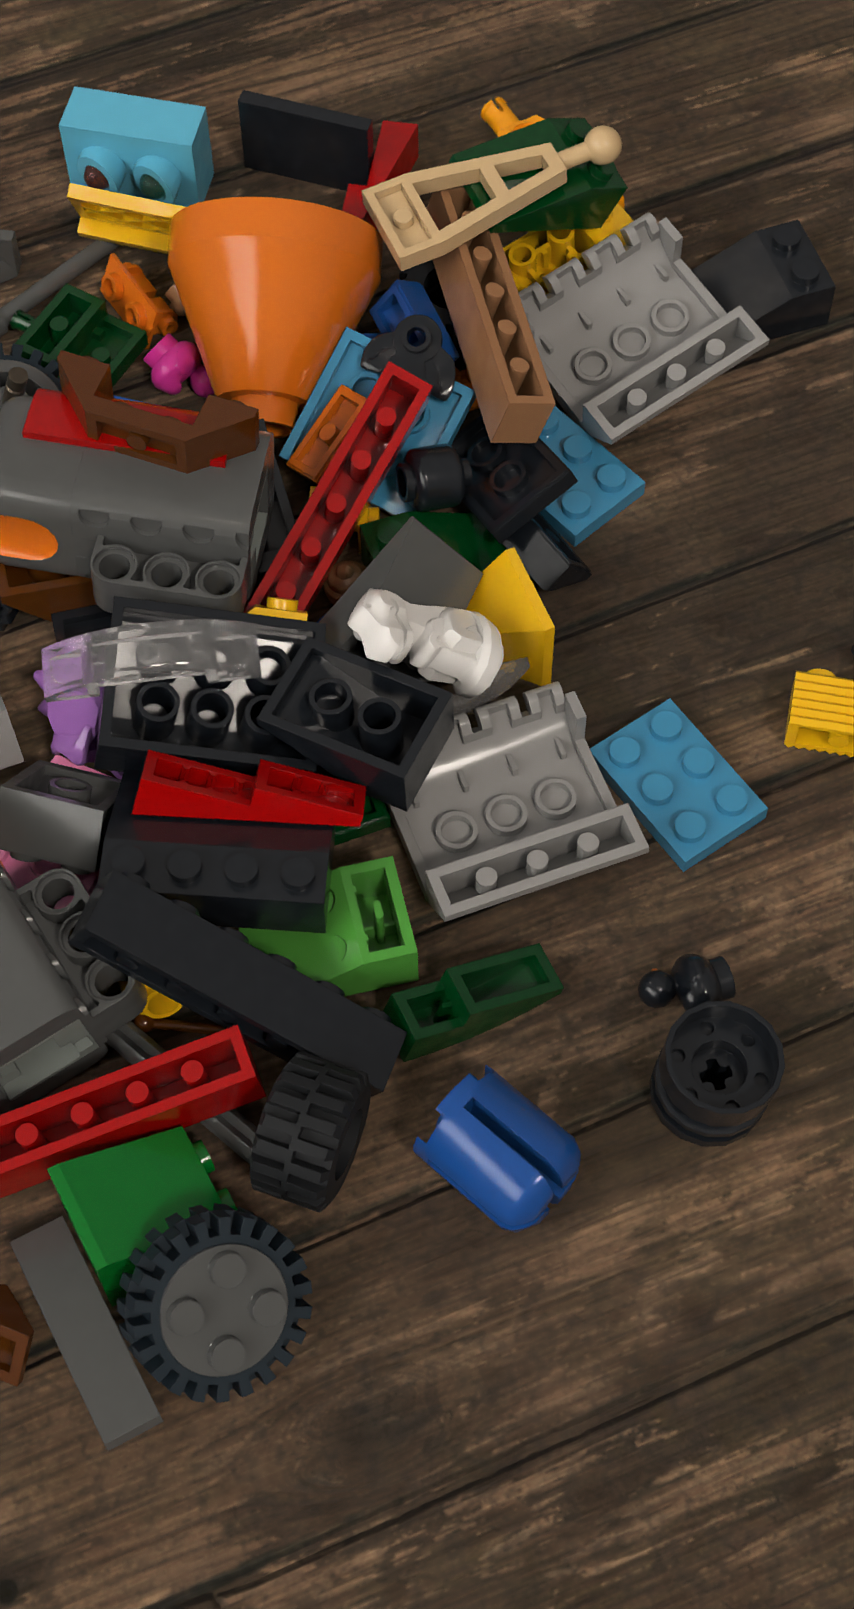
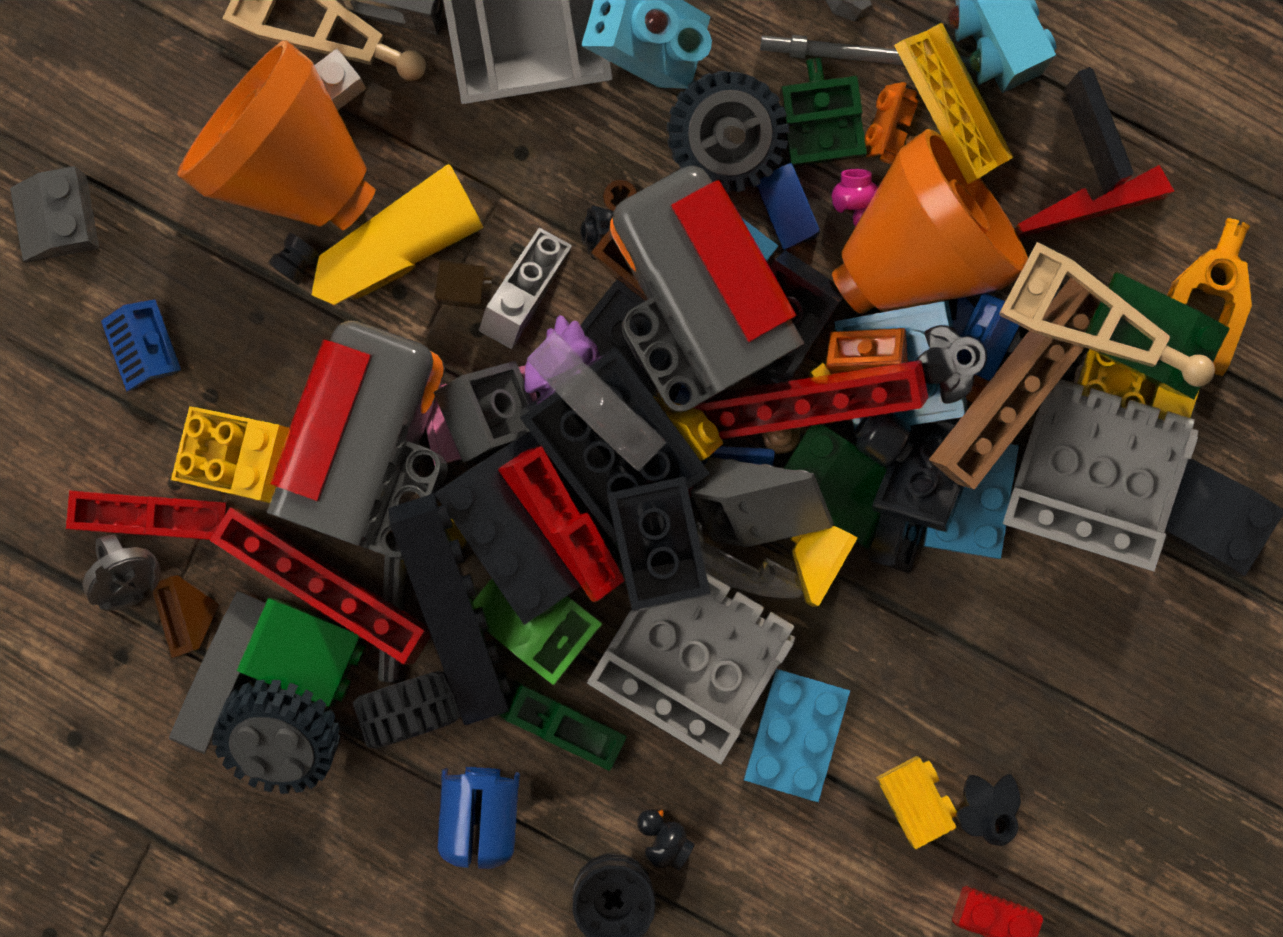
camera: 50 degrees right, 25 degrees up
reddish brown slope [57,350,260,474] -> none
white animal [347,588,504,699] -> none

